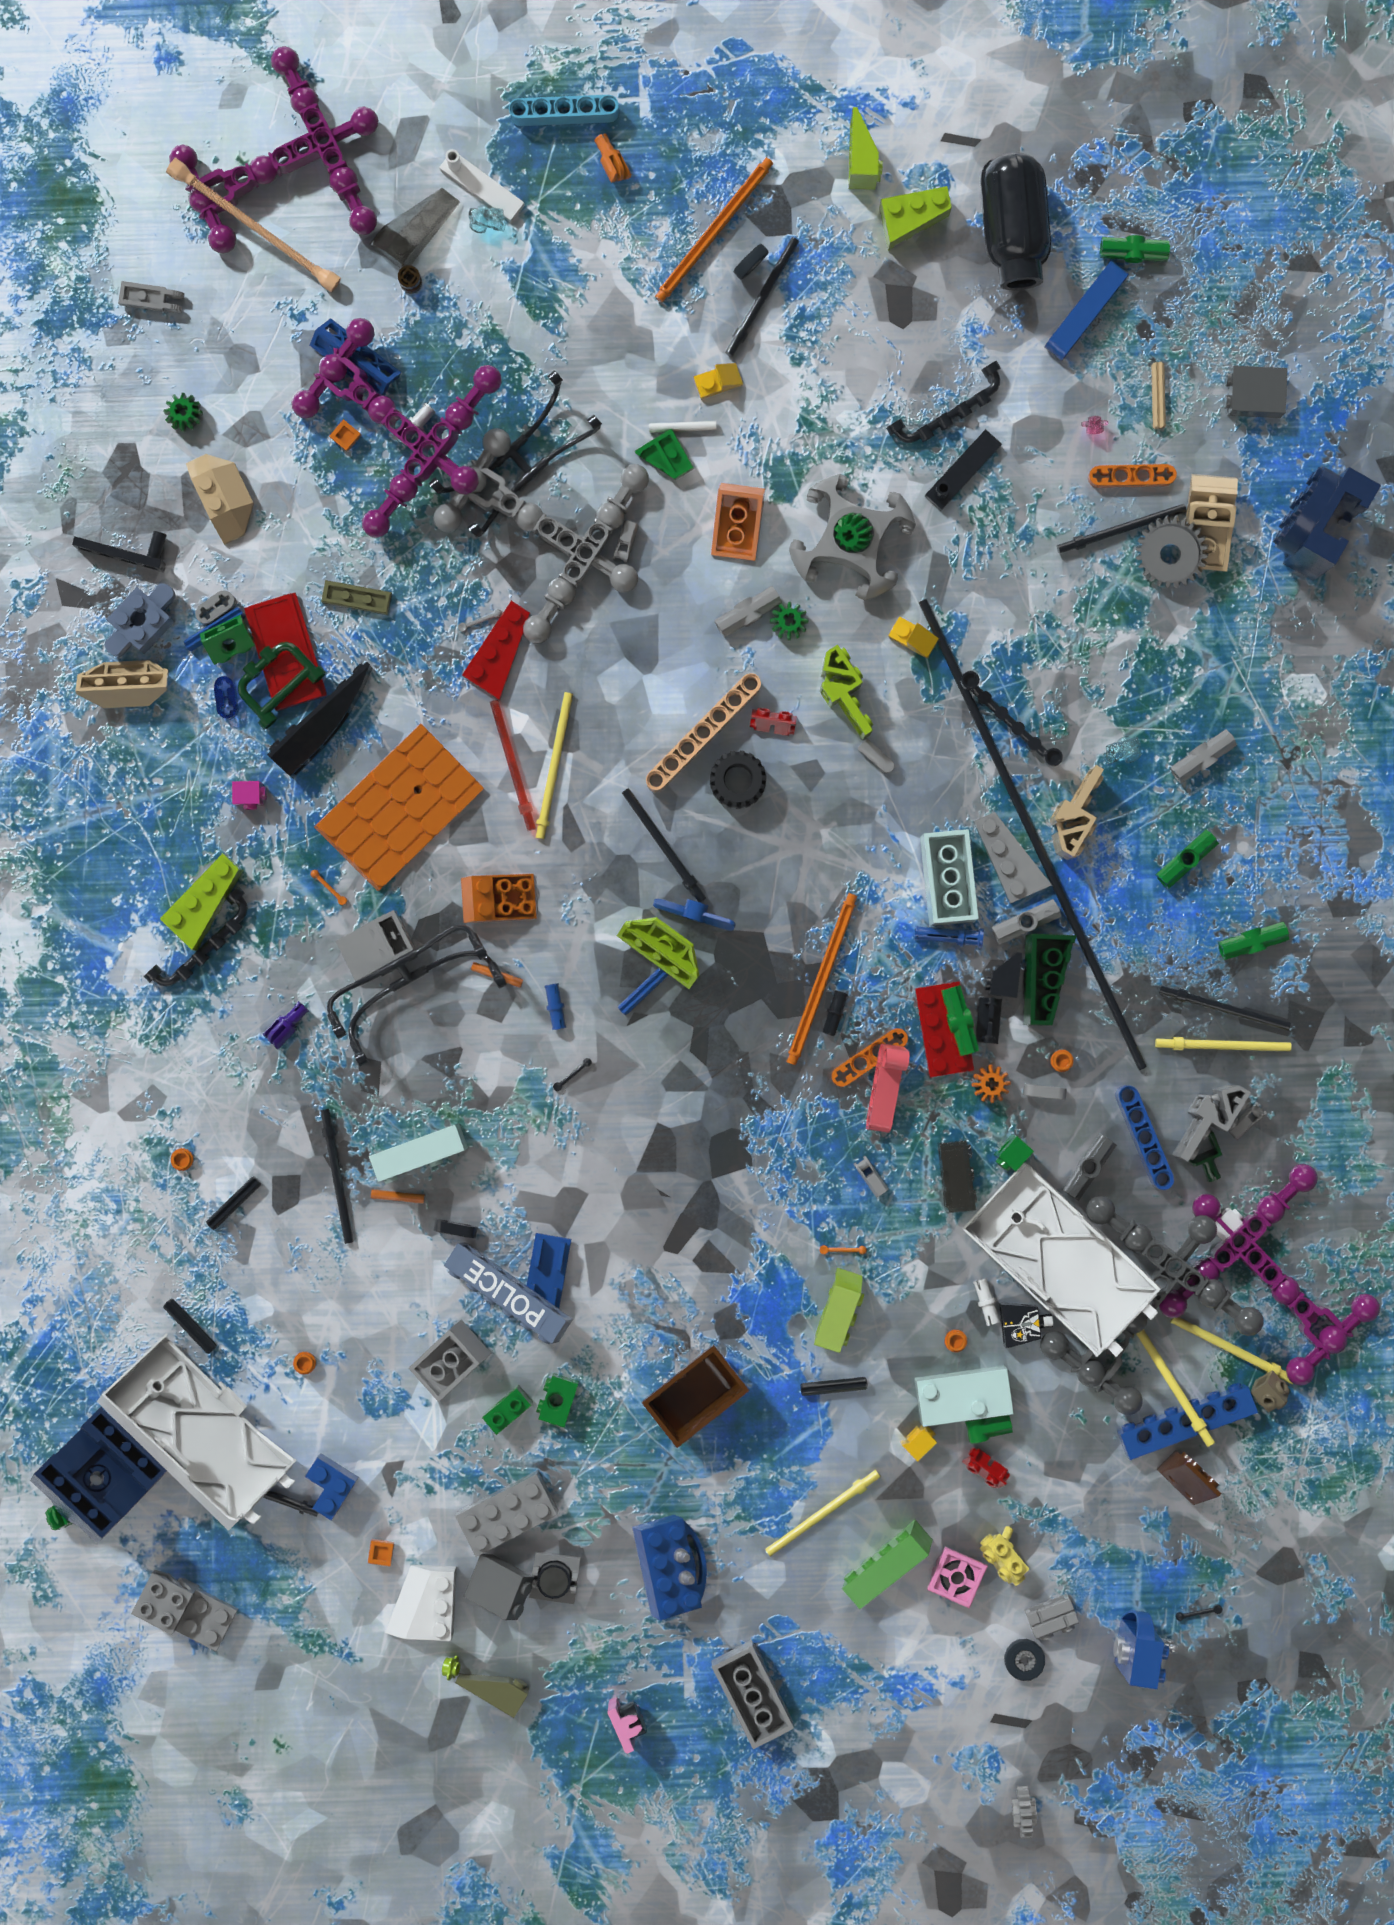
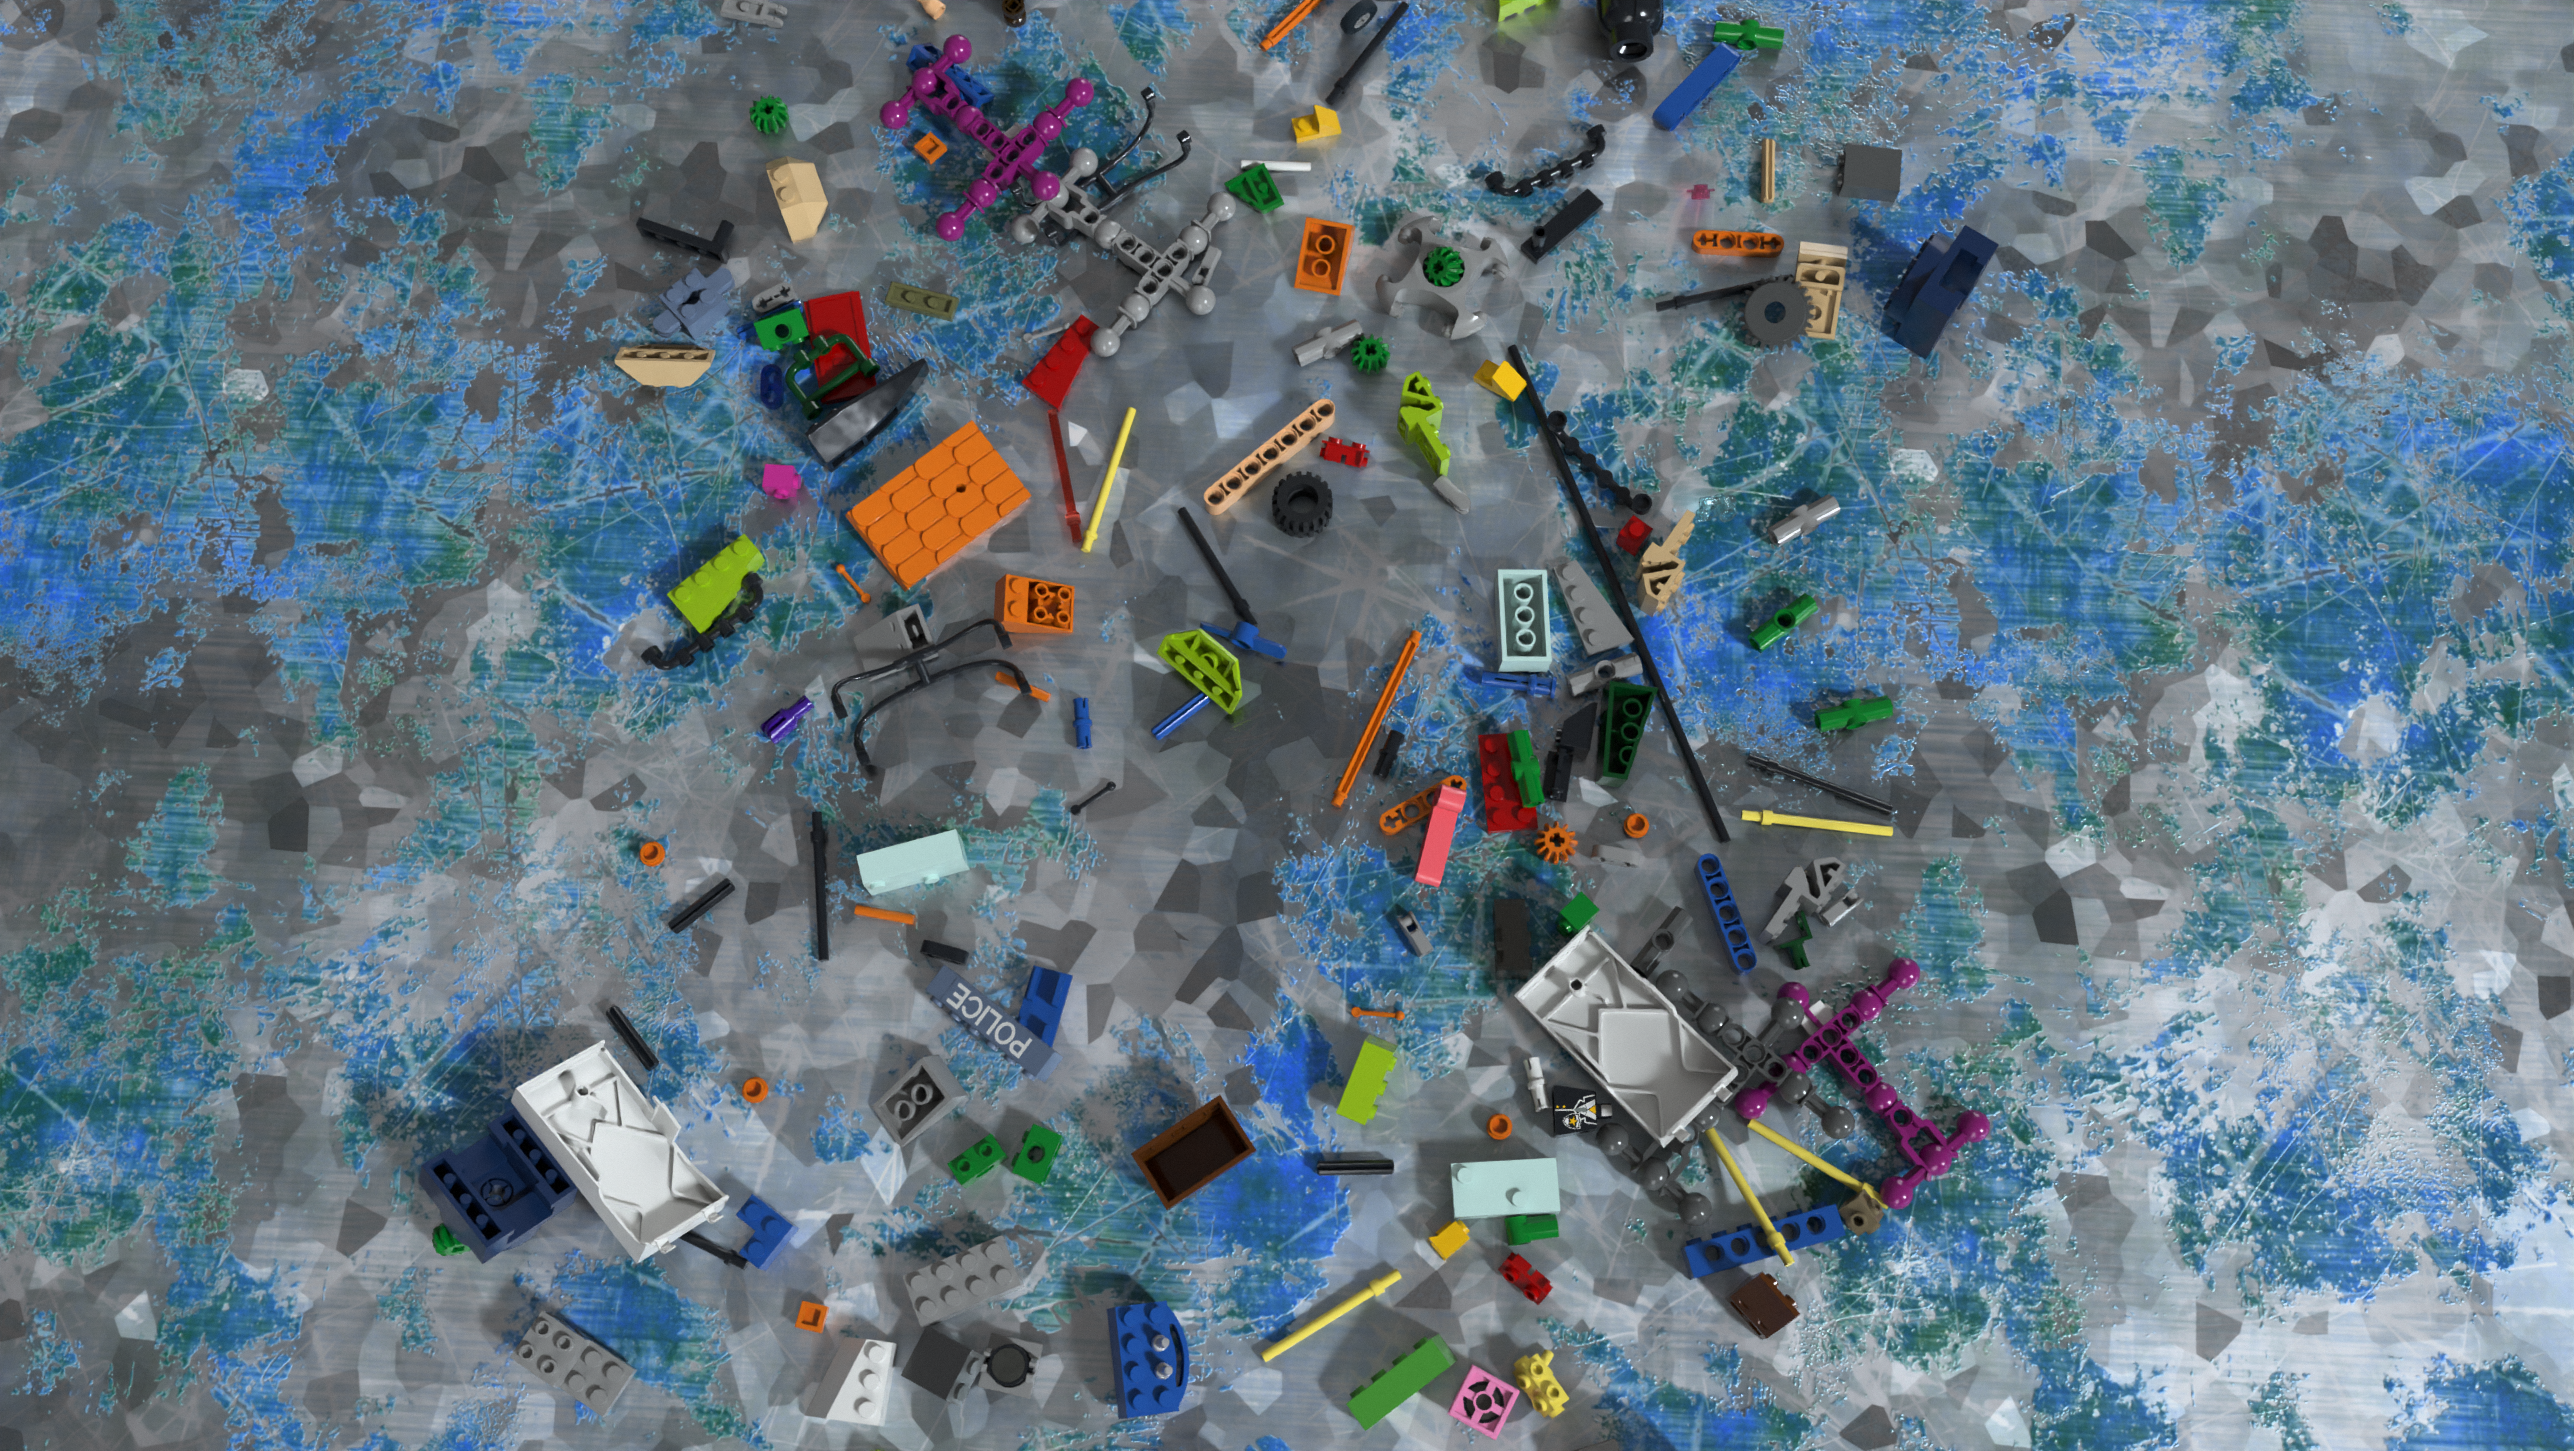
camera: 10 degrees right, 15 degrees down
none -> red brick [1616,515,1653,557]

